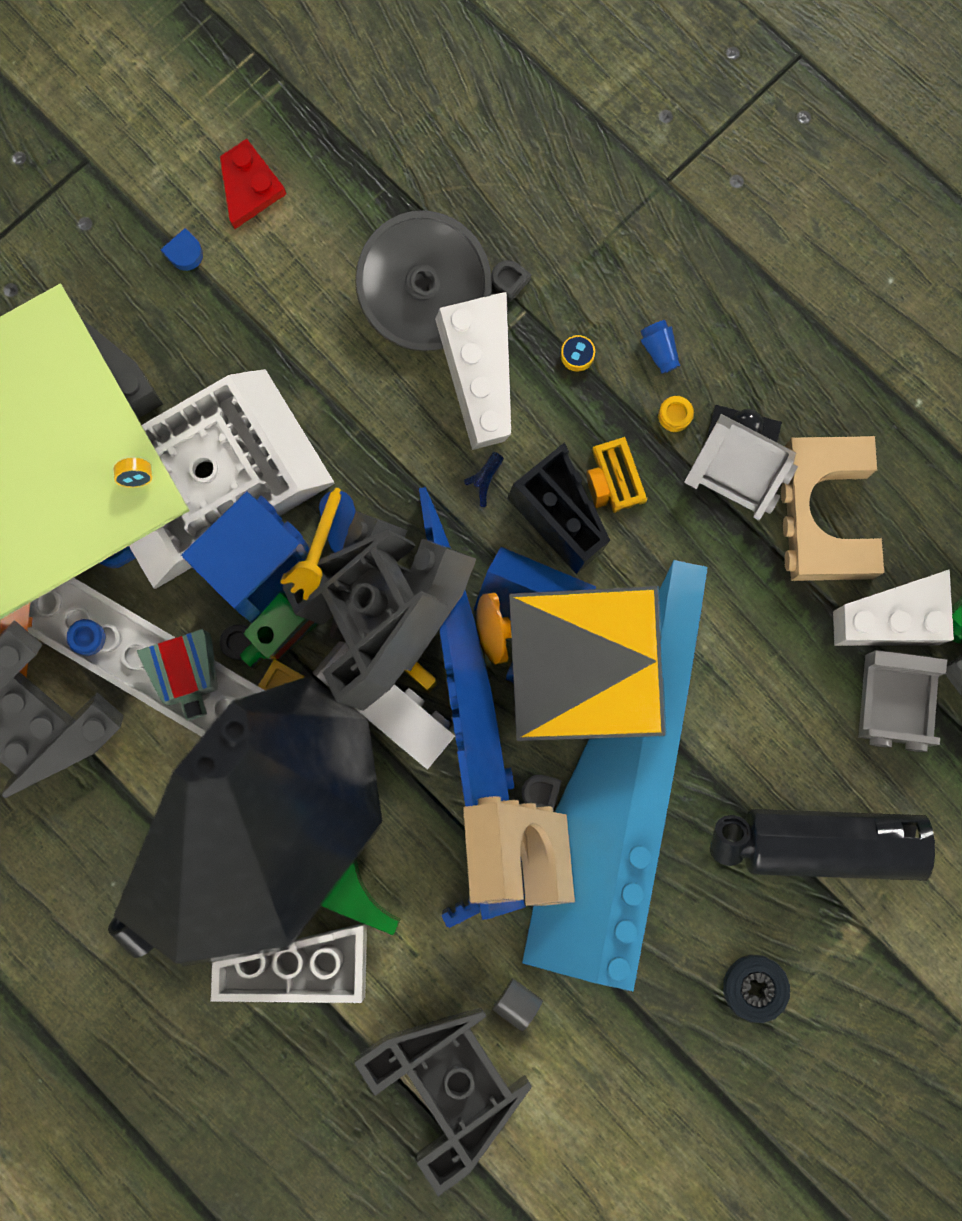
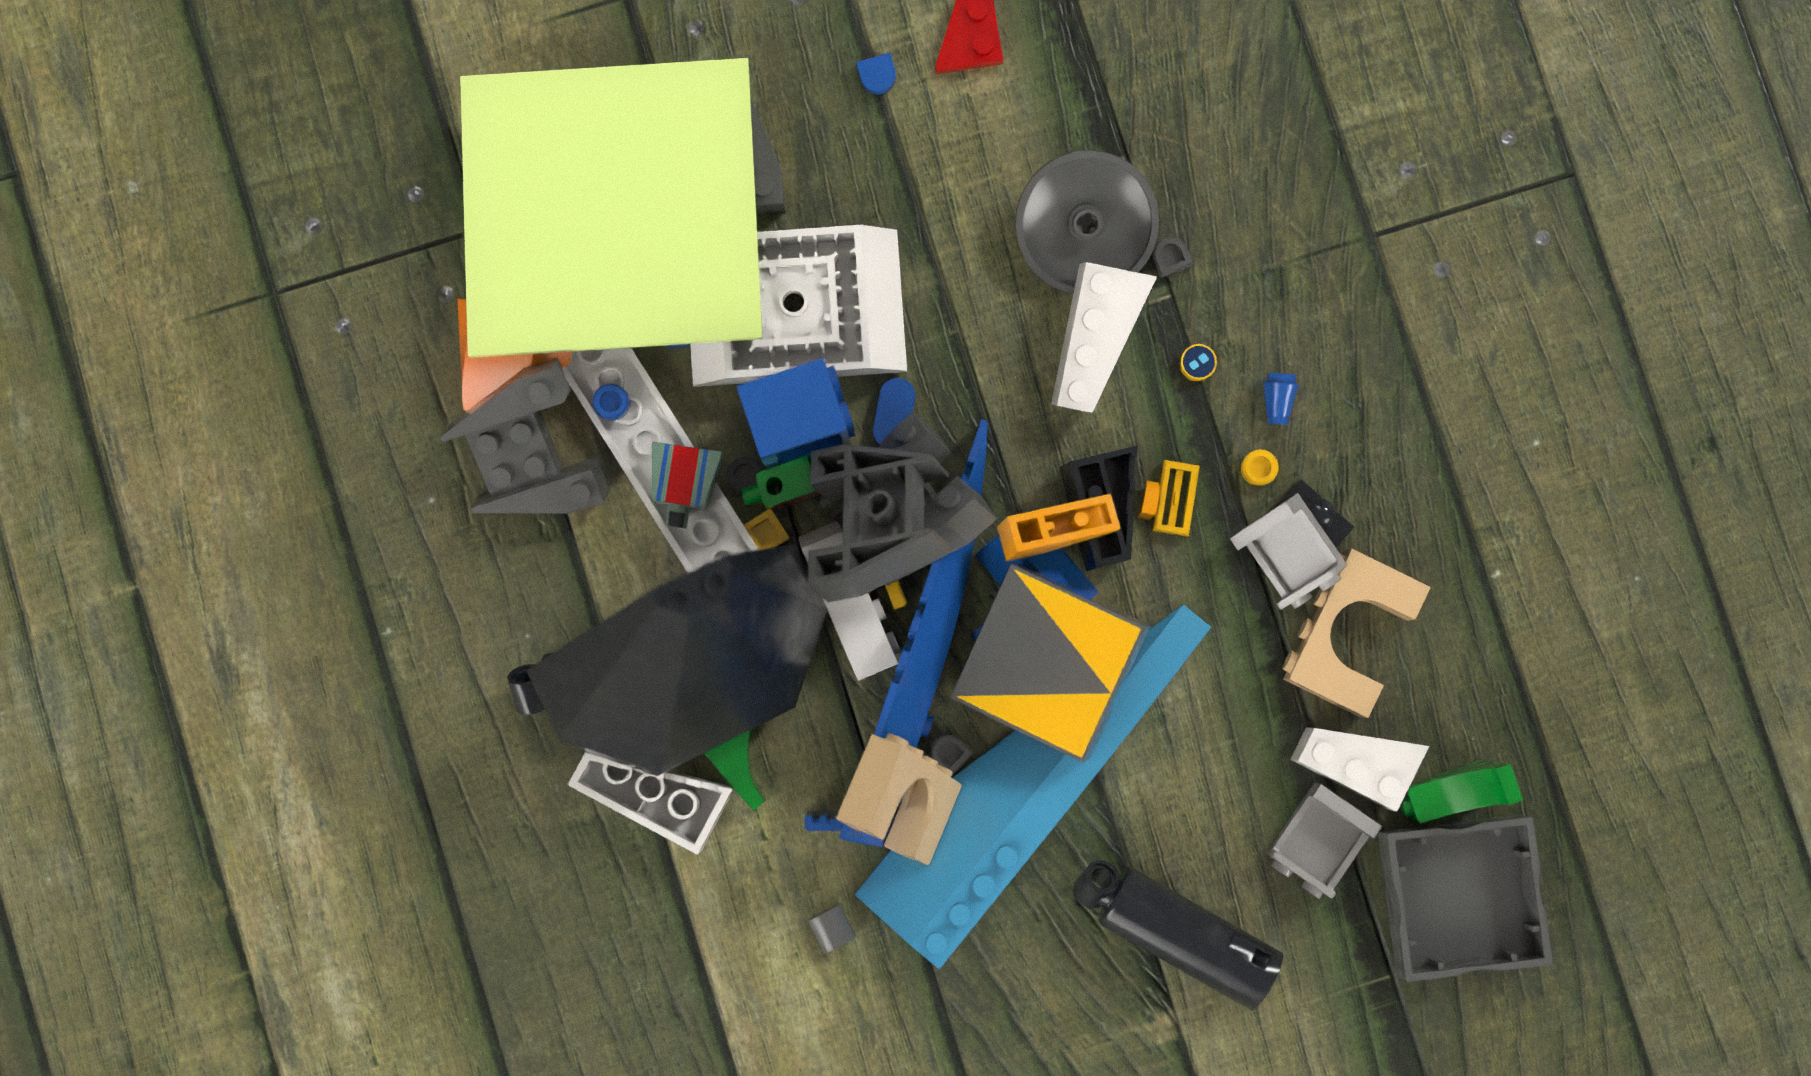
camera: 30 degrees right, 5 degrees up
tile [113,458,152,487] -> none
yellow piece [280,488,341,600] -> none
dark grey wedge [354,1007,532,1196] -> none
clear blue bar [464,452,504,507] -> none
light orange dish [476,592,511,665] -> none
black bush [723,955,790,1023] -> none
none -> light orange slope [997,494,1121,562]

